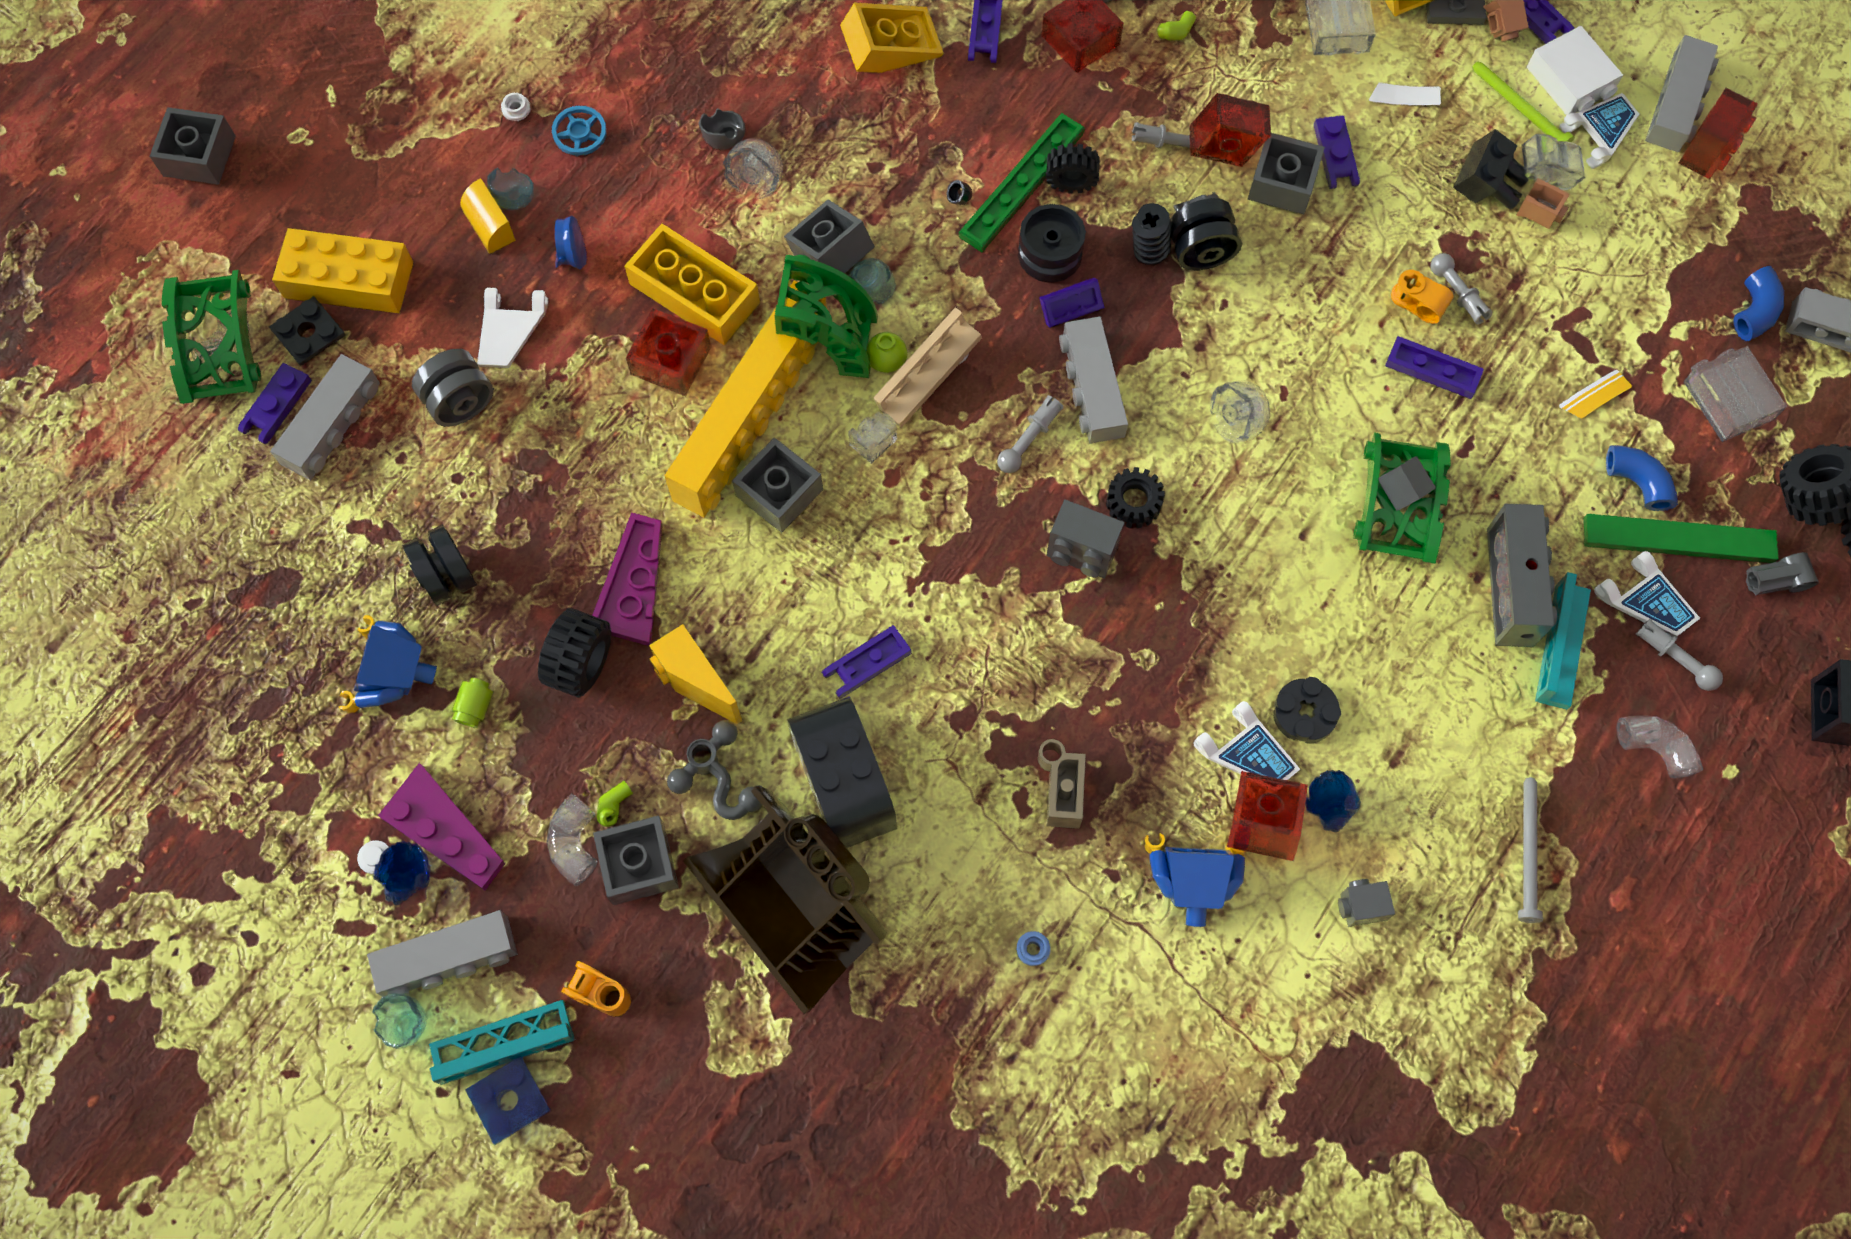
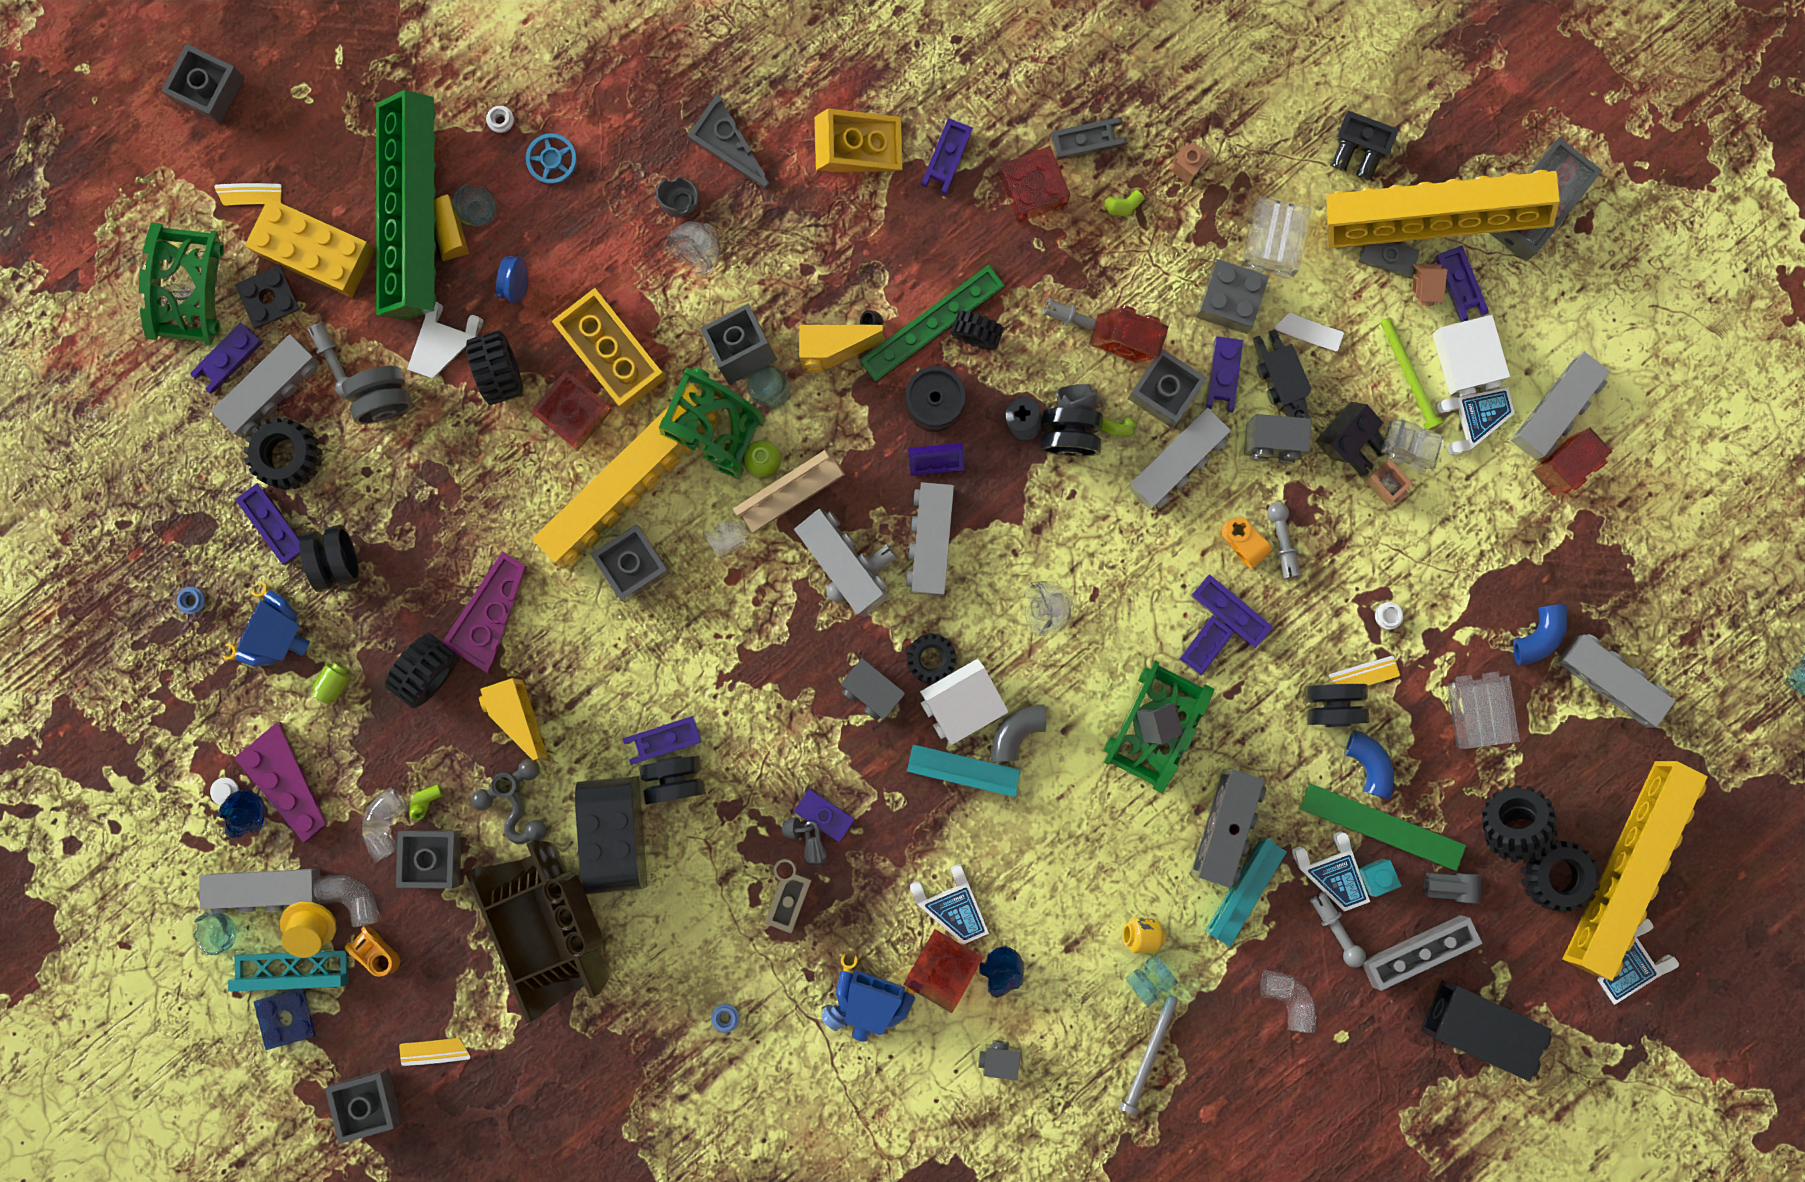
camera: 15 degrees right, 15 degrees up
black plate [1273,677,1341,743] -> none
none -> medium blue plate [177,587,205,614]
none -> yellow sticker [214,183,281,206]
none -> dark purple plate [235,483,300,566]
none -> black tyre [243,417,322,490]
none -> yellow piece [279,902,337,958]
none -> light grey pin [307,322,350,398]
none -> clear cylinder [313,875,381,927]
none -> dark grey brick [325,1068,403,1144]
none -> green brick [376,90,436,320]
none -> yellow sticker [399,1038,470,1066]
none -> black tyre [466,330,523,405]
none -> black wheel [639,755,706,805]
none -> dark grey wing [688,94,770,190]
none -> dark grey piece [782,817,827,867]
none -> dark purple plate [793,788,855,842]
none -> light grey brick [794,509,890,618]
none -> yellow slope [799,325,883,373]
none -> medium blue plate [821,1004,847,1031]
none -> teal fence [907,745,1020,797]
none -> white brick [920,659,1008,745]
none -> dark grey cylinder [991,704,1046,762]
none -> lime arm [1101,416,1137,437]
none -> yellow head [1123,917,1166,955]
none -> clear light blue wheel [1125,954,1178,1007]
none -> light grey brick [1127,408,1231,510]
none -> dark purple plate [1179,615,1234,676]
none -> dark grey brick [1196,259,1269,334]
none -> dark grey brick [1244,414,1312,464]
none -> black hinge [1253,329,1311,418]
none -> black wheel [1305,684,1370,727]
none -> teal brick [1358,859,1401,897]
none -> light grey brick [1362,915,1482,991]
none -> white plate [1375,602,1403,630]

